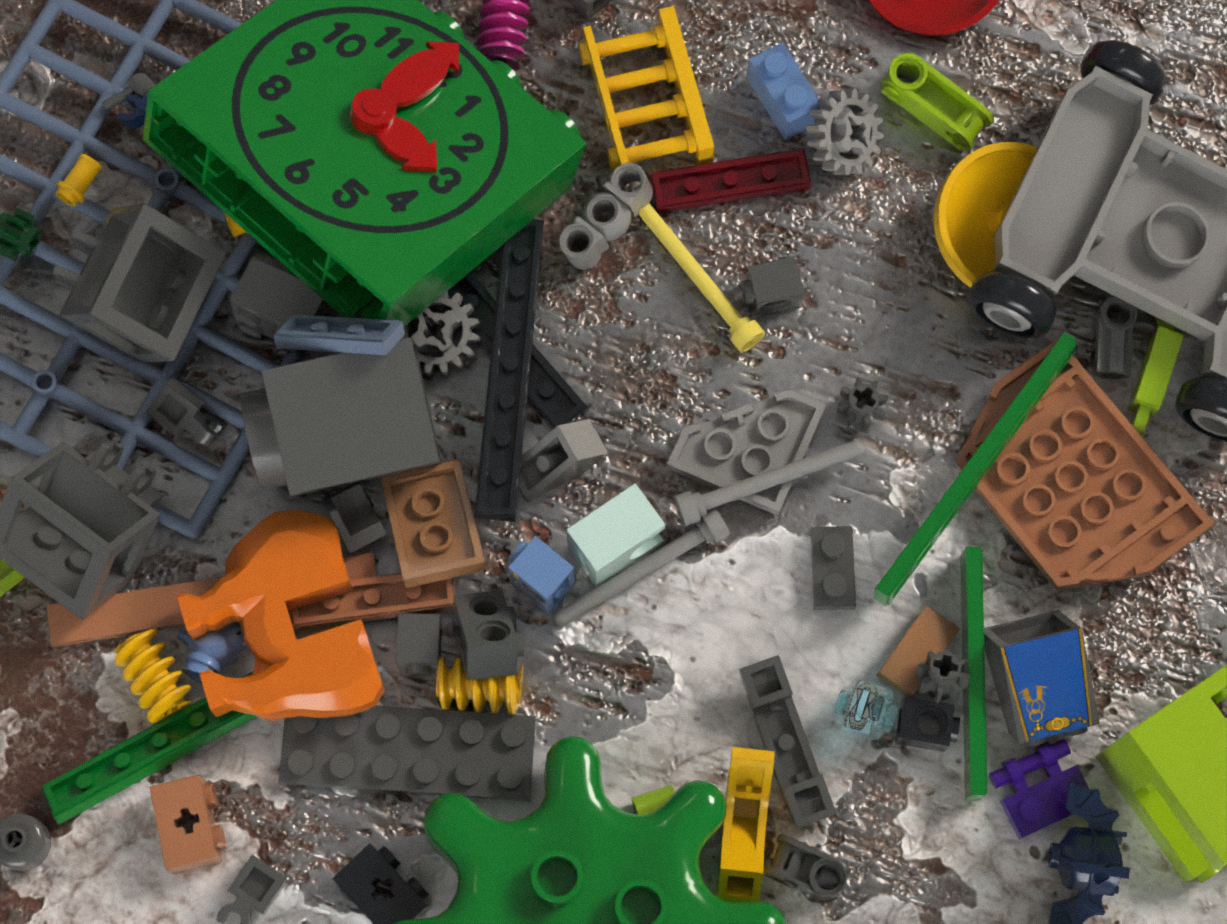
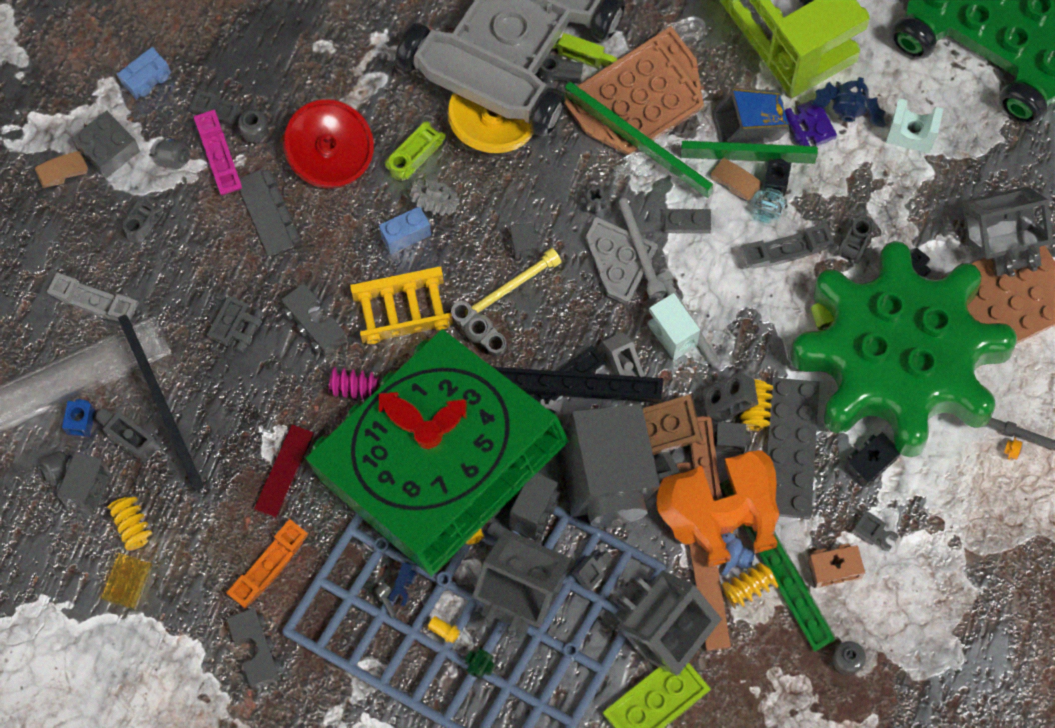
camera: 85 degrees left, 5 degrees down
sand blue tile [273,315,405,355] -> none
medium blue brick [508,536,575,615] -> none
dark red tile [650,148,812,214] -> none
yellow arch [717,747,775,902] -> none
dark grey gear [916,649,970,703] -> none

